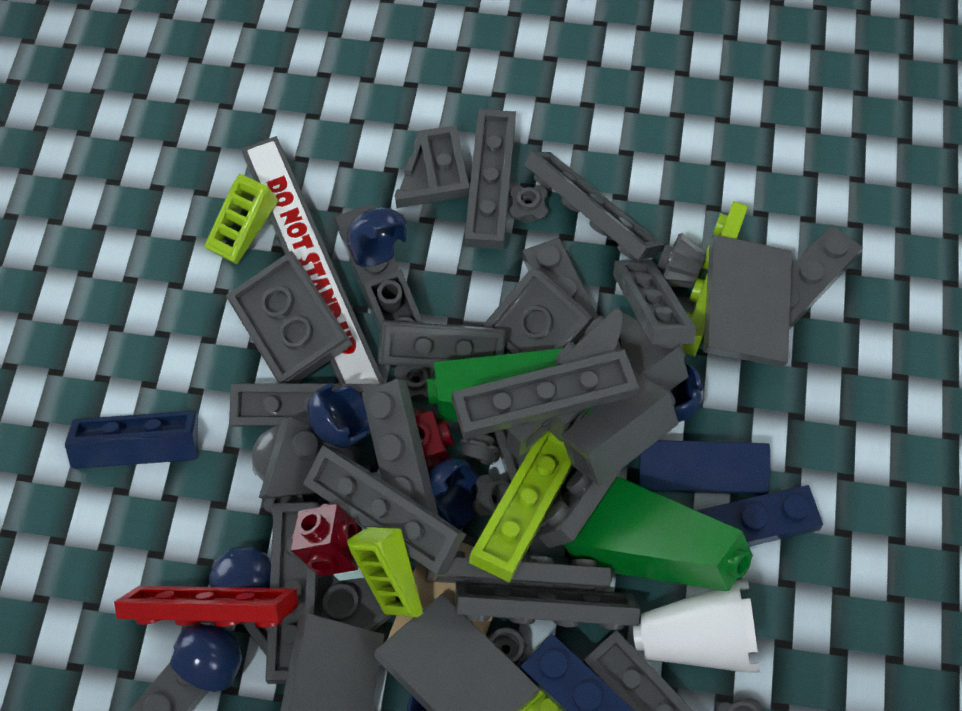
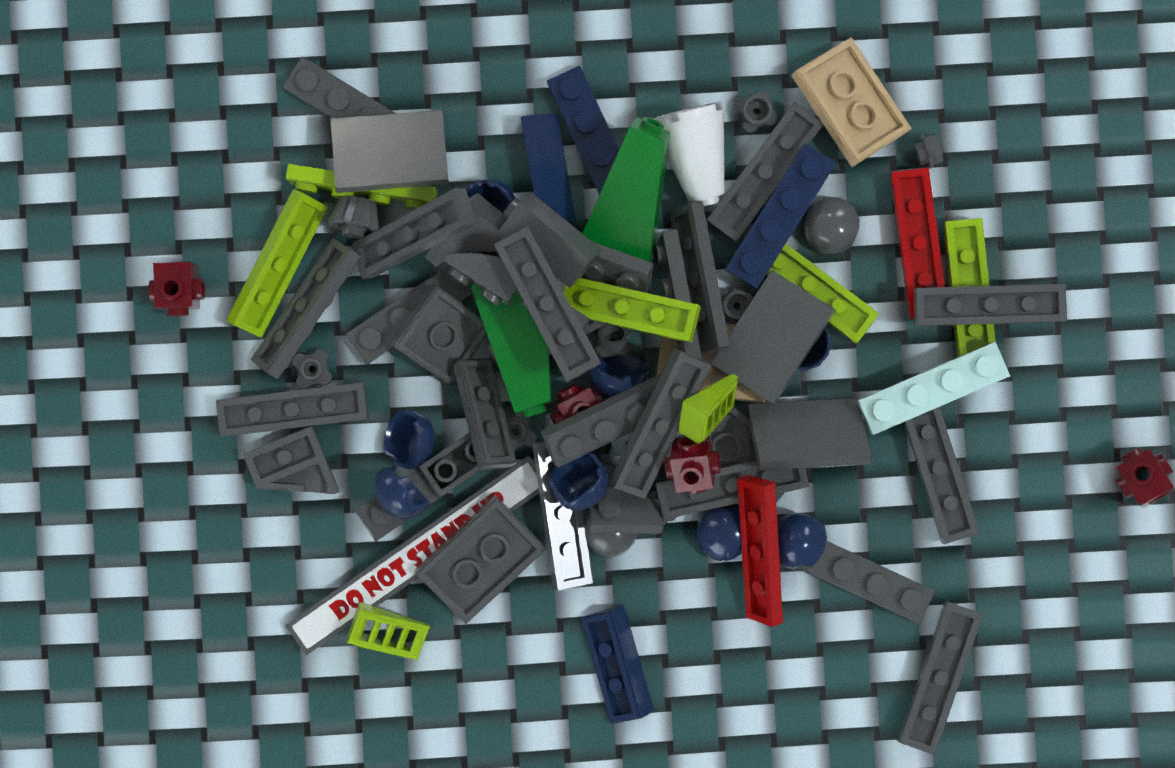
camera: 105 degrees left, 25 degrees up
none -> dark red brick [148,262,205,317]
none -> lime plate [226,189,328,338]
none -> dark blue hair [383,409,436,470]

